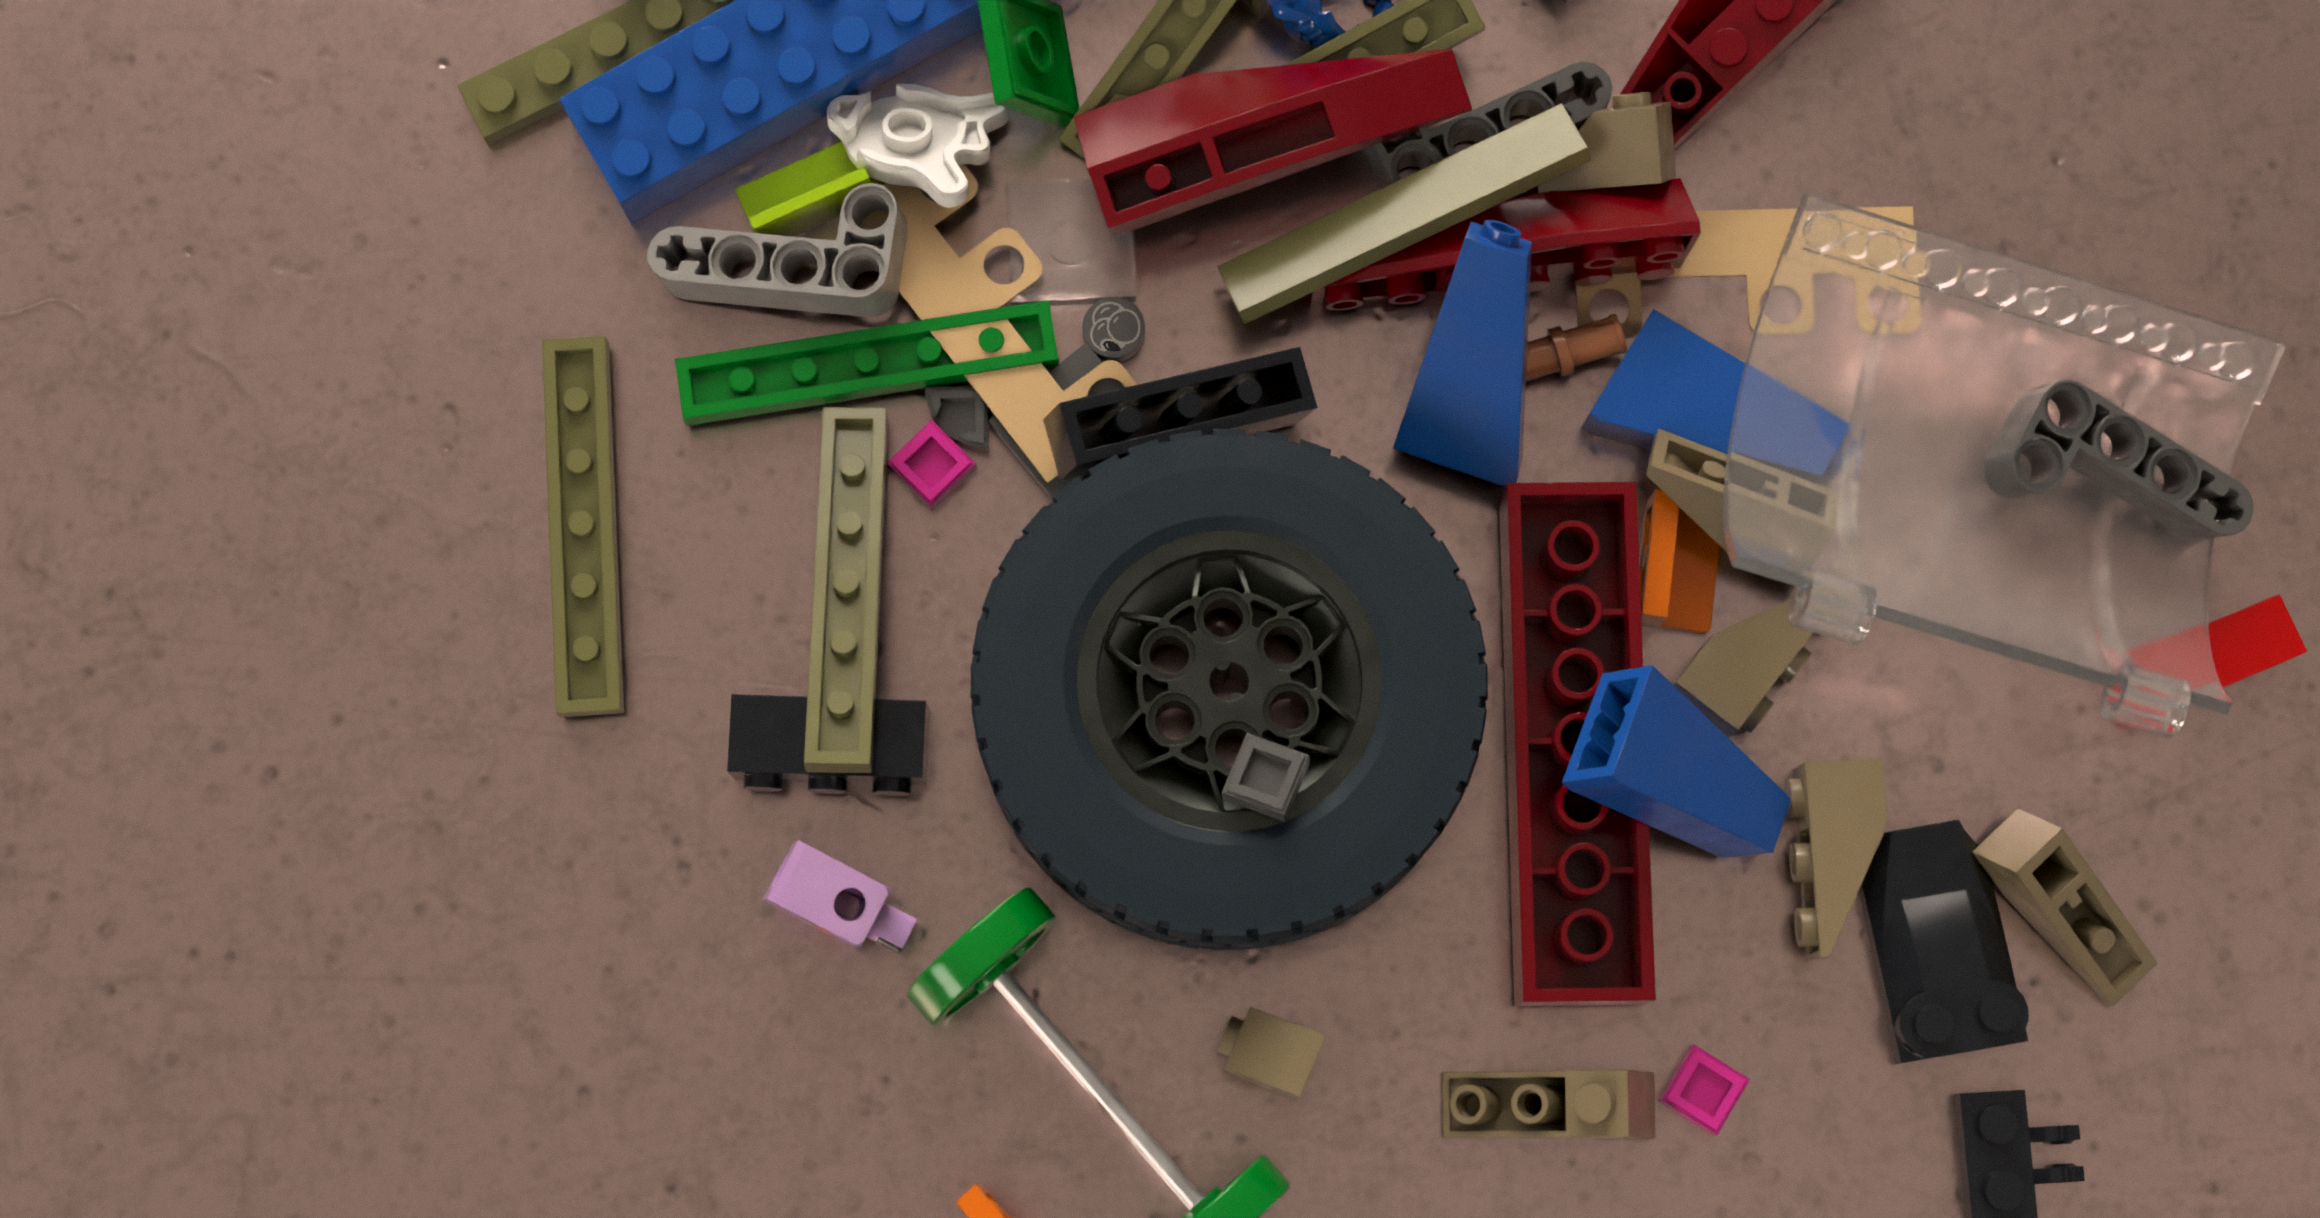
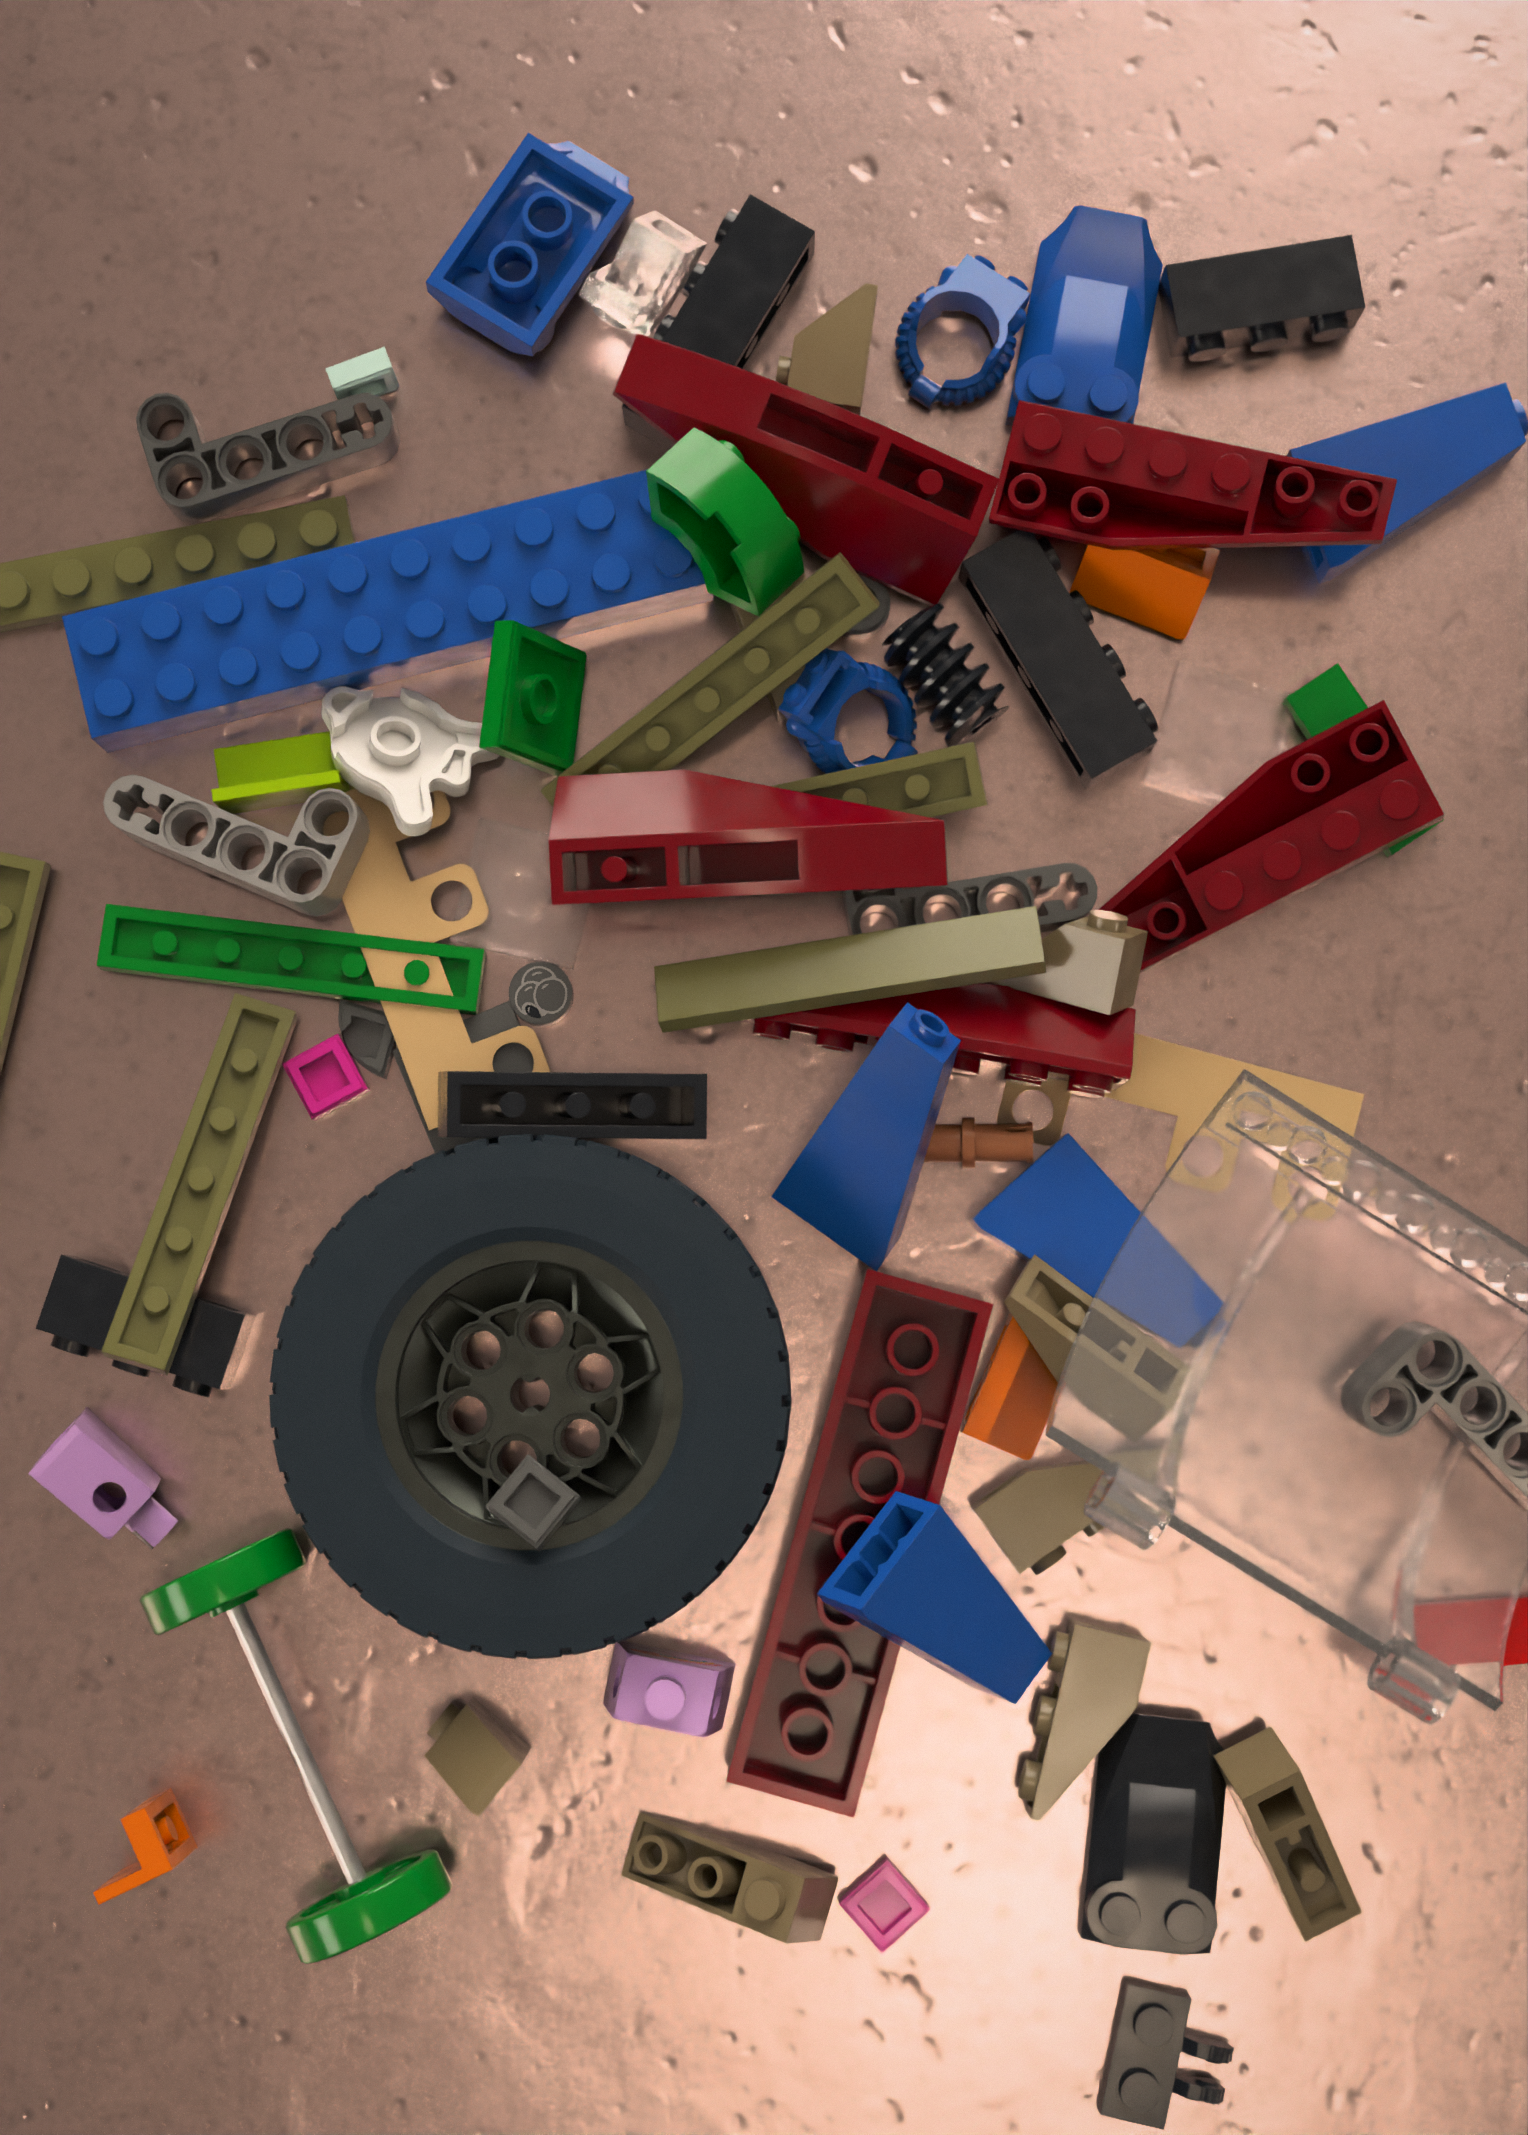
camera: 20 degrees right, 5 degrees up
none -> lavender torso [603,1641,736,1737]

